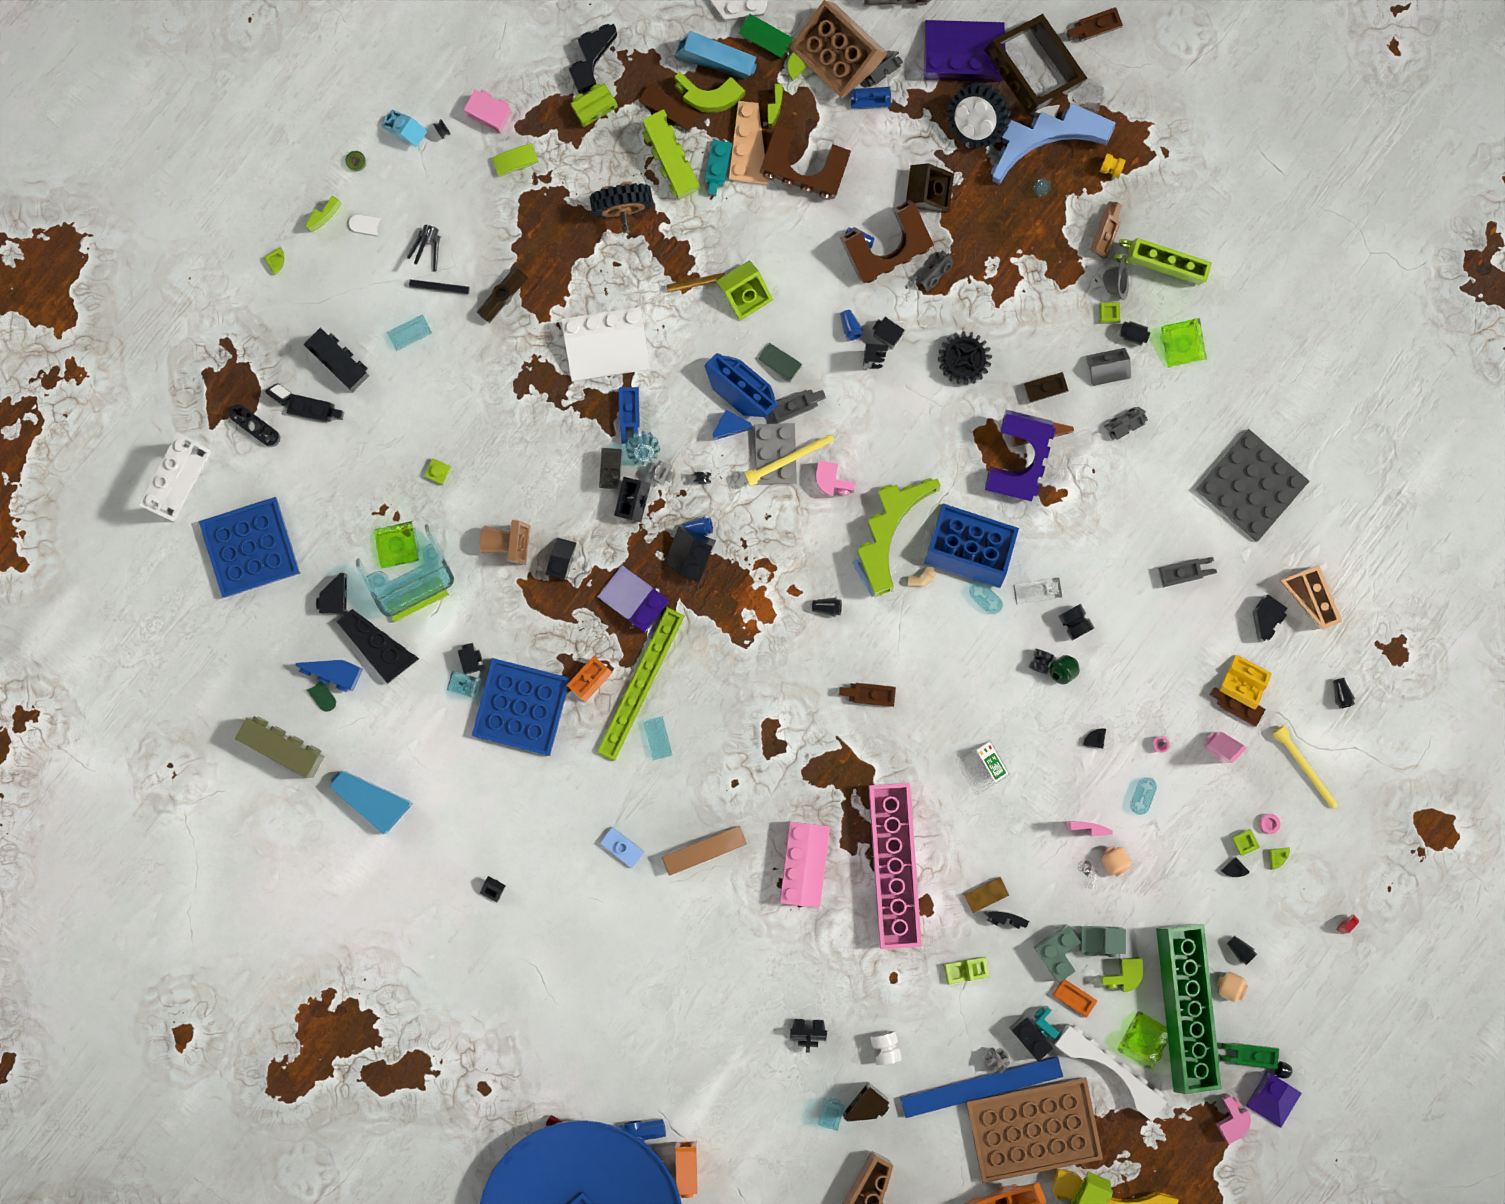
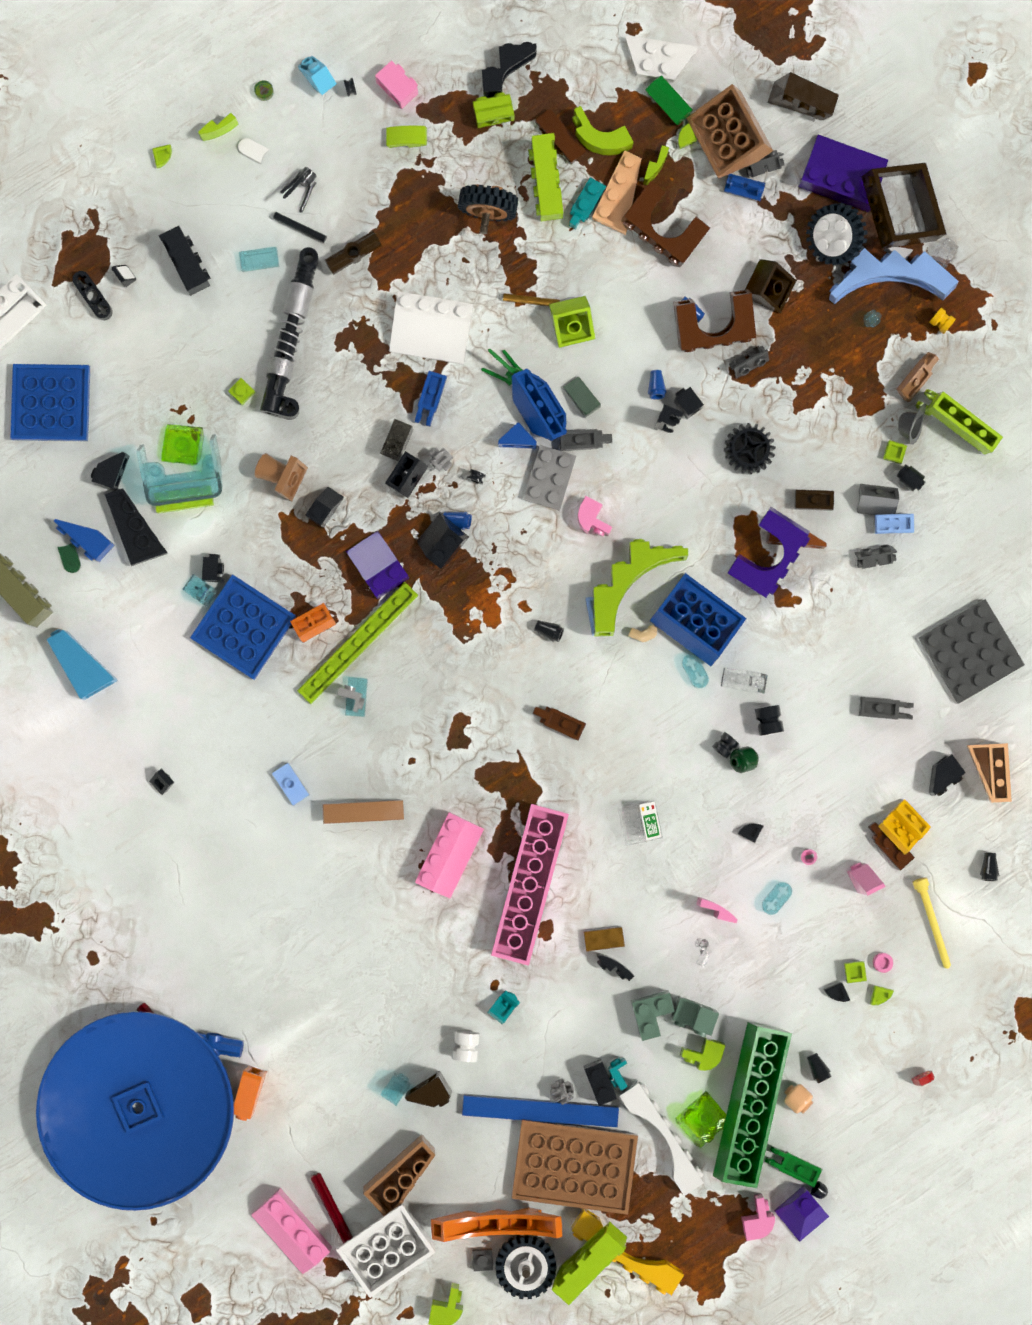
camera: 20 degrees right, 0 degrees up
black hinge [287,394,344,423] -> none
clear light blue gear [626,430,660,465] -> none
dark azure slope [675,31,757,79] -> none
light yellow piece [744,435,834,487] -> none
black hips [790,1019,827,1053] -> none
lime slope [943,957,990,985] -> none
orange tile [1052,979,1097,1018] -> none
reddish brown hinge [1066,7,1123,41] -> none
light nougat head [1101,845,1131,877] -> none
clear neon green slope [1160,318,1207,368] -> none
none -> black piece [260,247,318,420]
none -> light grey bracket [337,685,365,713]
none -> green plant [481,349,523,386]
none -> teal bracket [487,990,520,1024]
none -> light blue plate [874,514,914,534]

